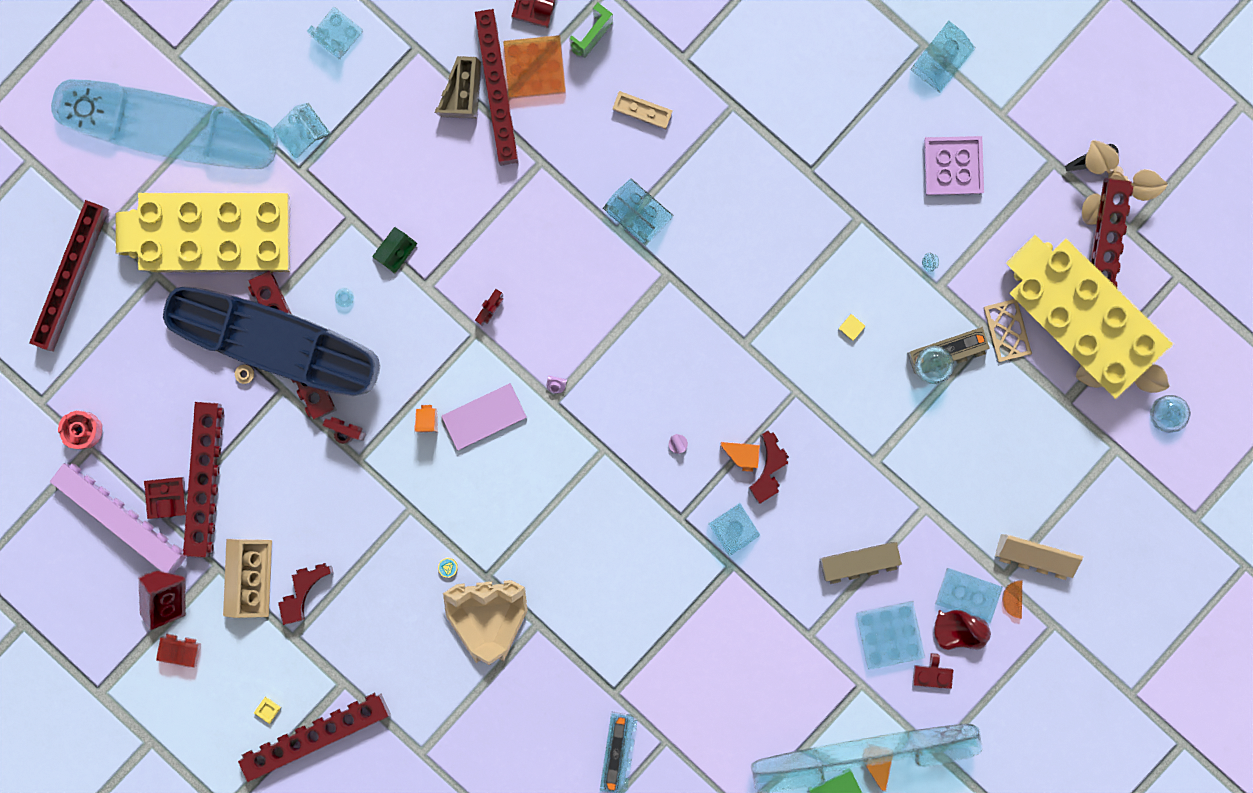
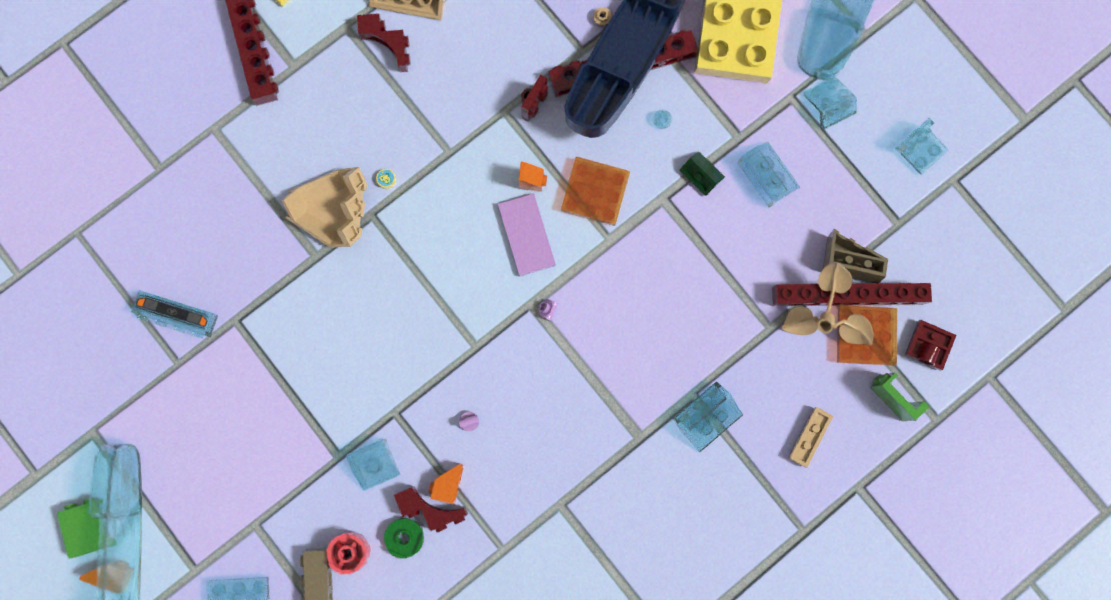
camera: 95 degrees right, 5 degrees down
dark red plate [475,289,504,326] -> none
none -> coral brick [326,532,371,575]
none -> green plate [384,518,424,559]
none -> clear orange plate [561,156,630,226]
none -> clear light blue slope [737,142,800,208]
none -> tan plant [782,262,874,345]

